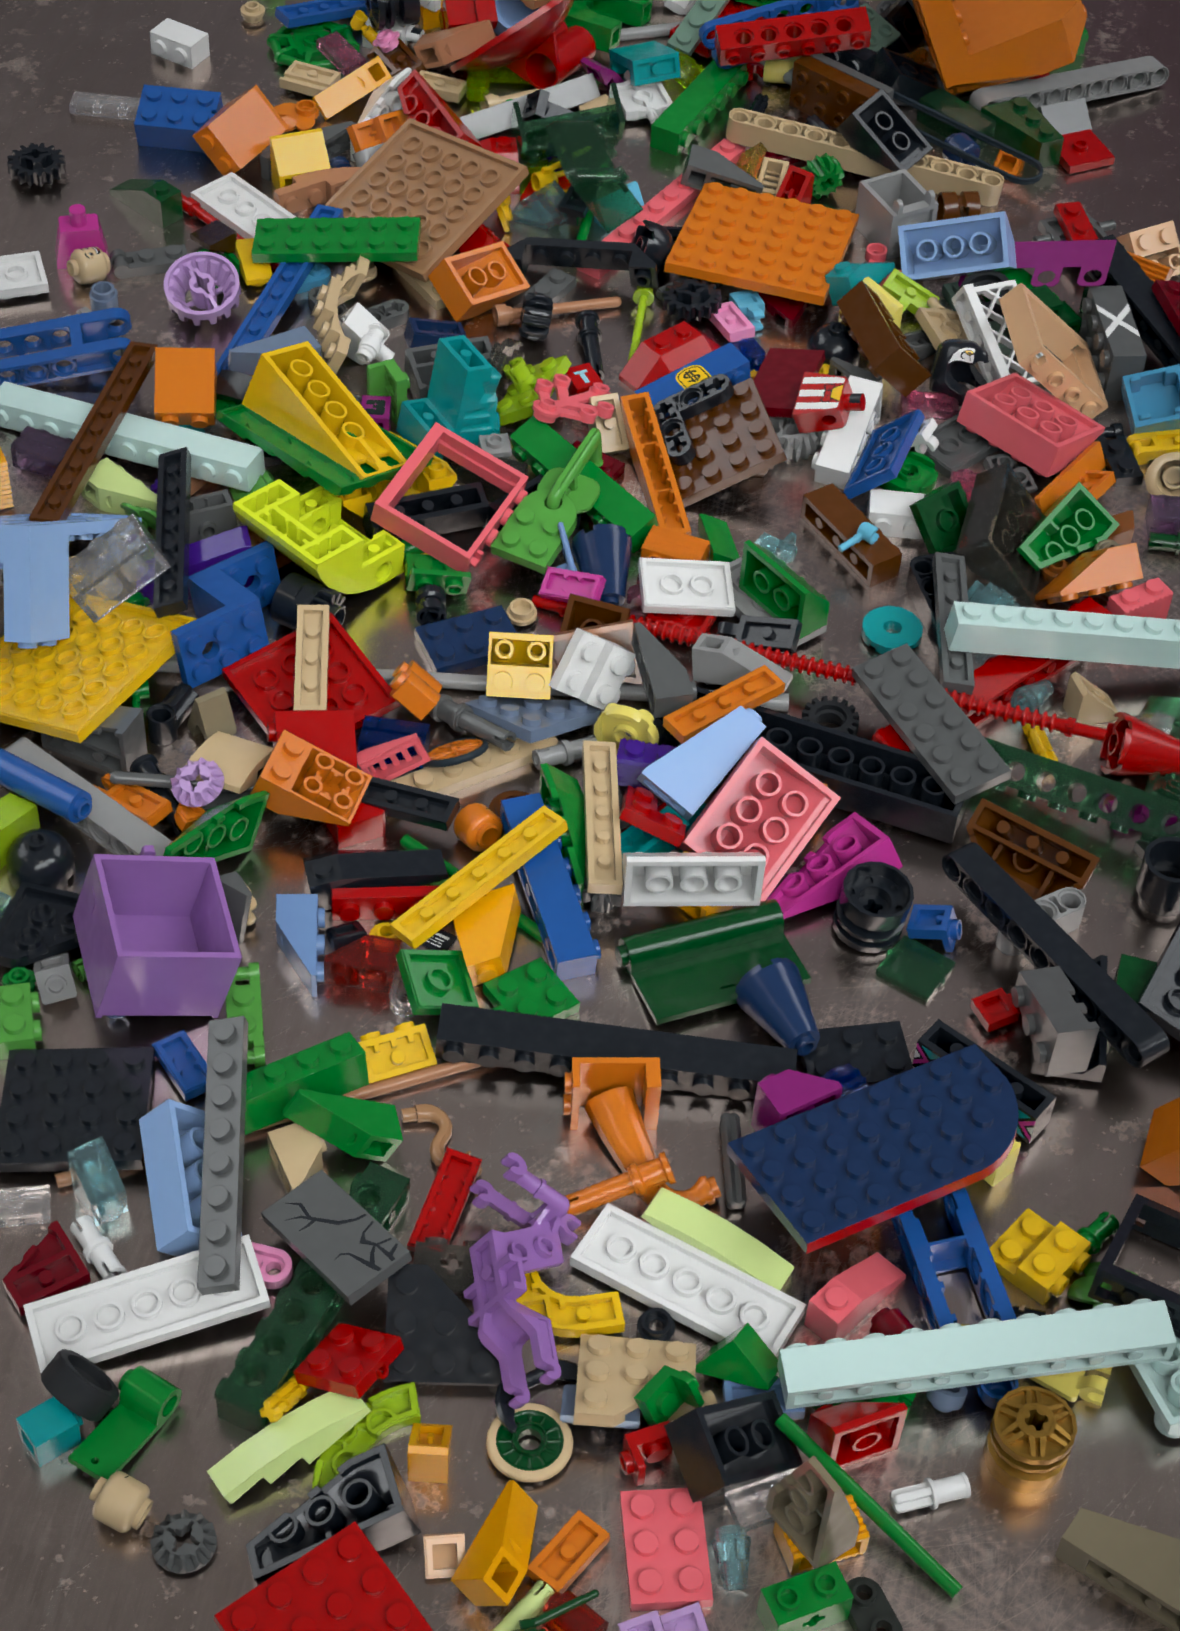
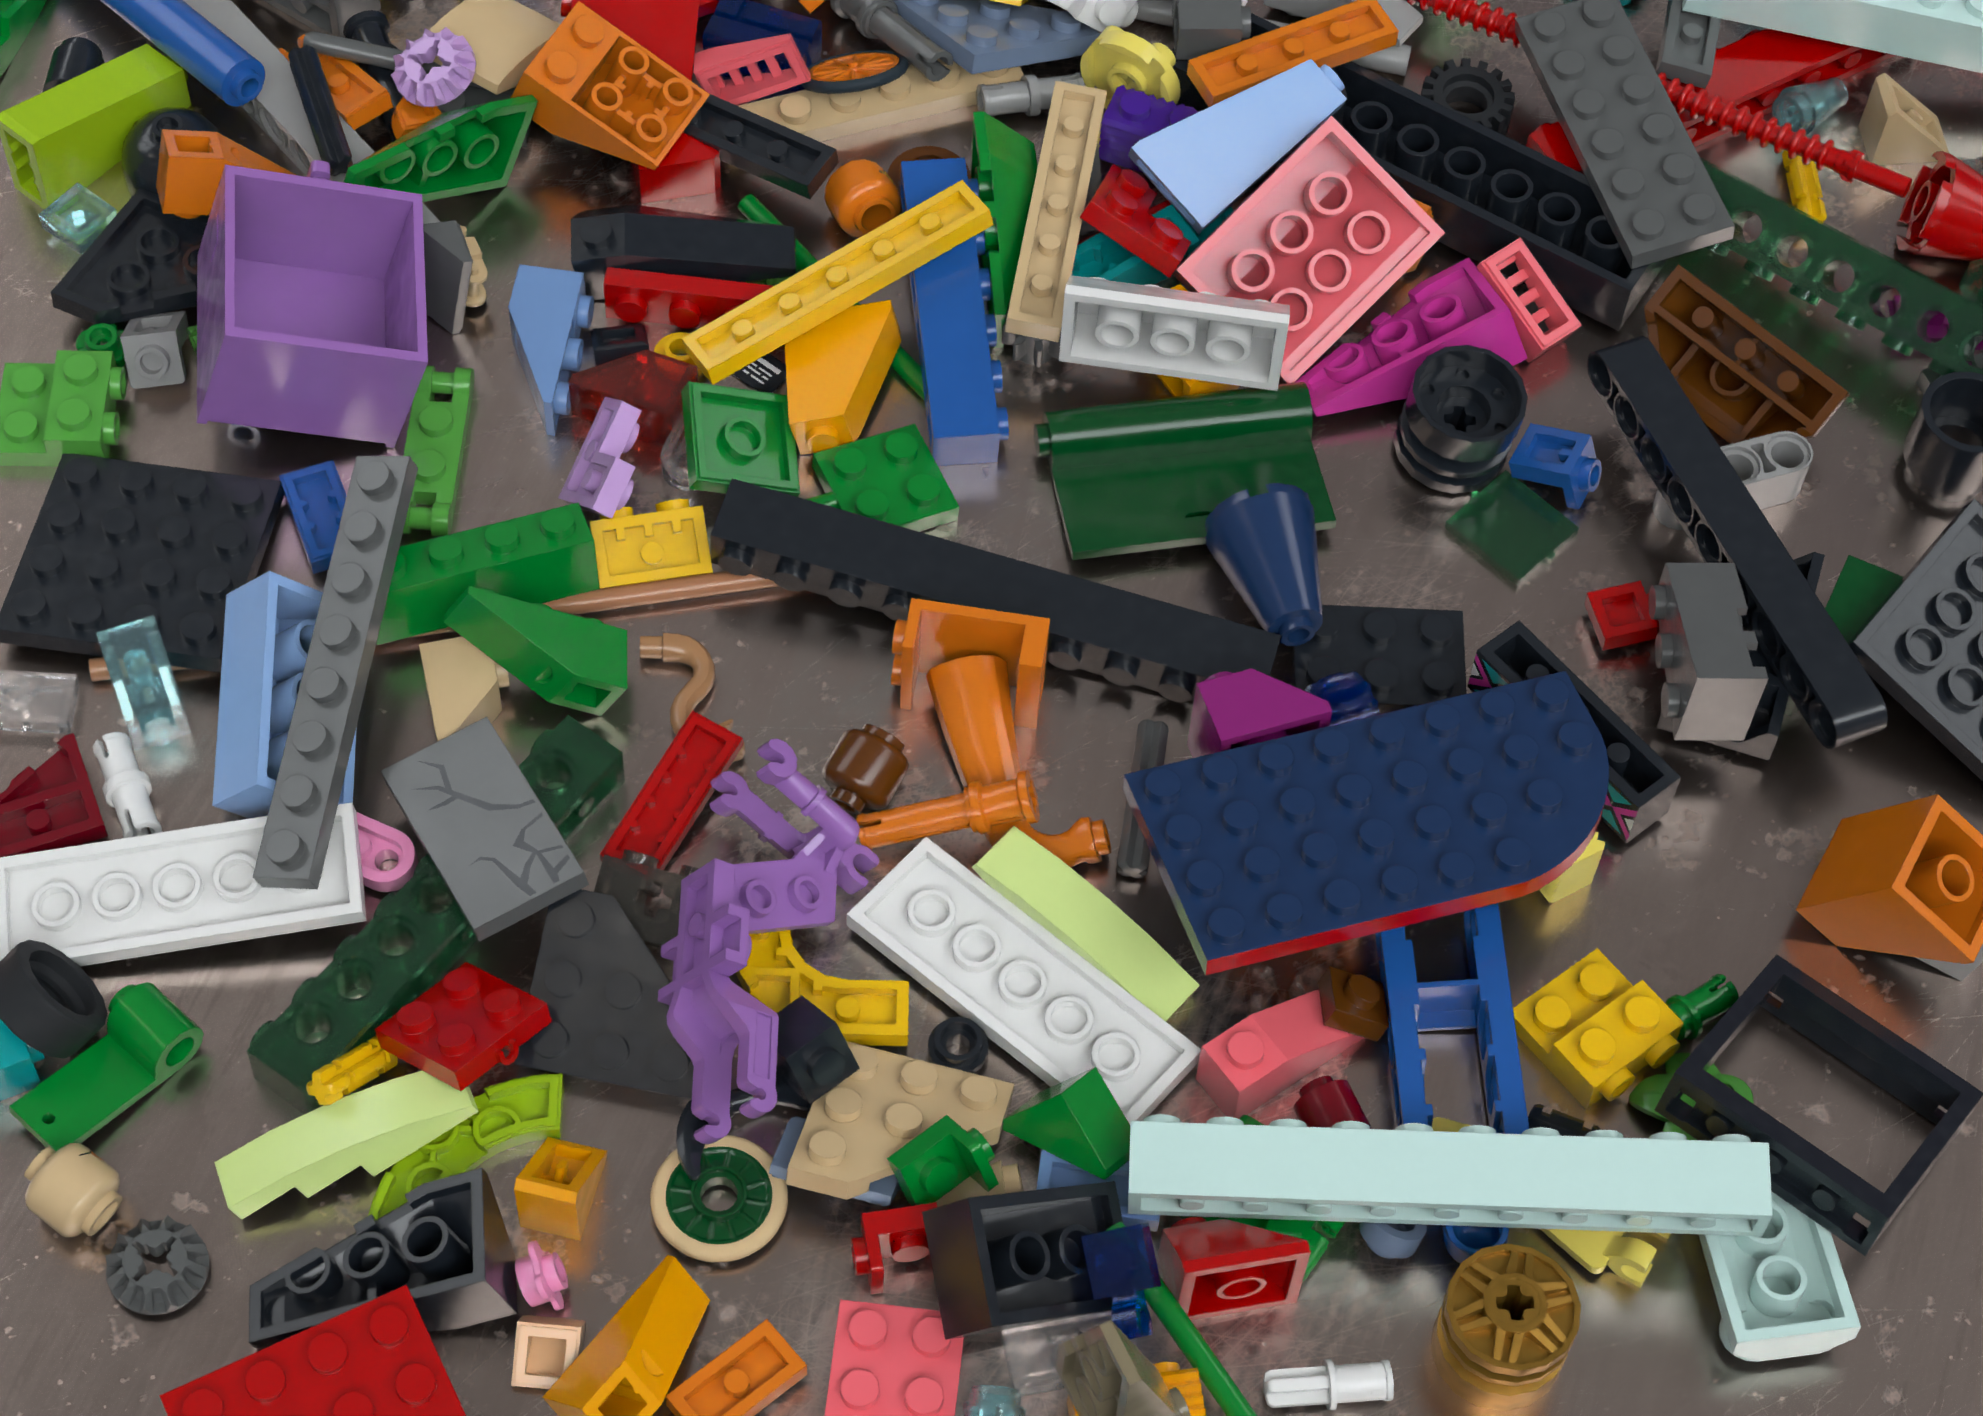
camera: 10 degrees right, 10 degrees up
none -> orange slope [156,129,296,219]
none -> black axle [288,45,353,176]
none -> bright pink plate [515,1240,568,1311]
none -> lavender plate [558,397,642,519]
none -> black brick [776,995,860,1104]
none -> reddish brown head [822,724,909,815]
none -> clear blue plate [1081,1223,1162,1340]
none -> reddish brown plate [1318,966,1389,1042]
none -> coral slope [1477,238,1582,363]

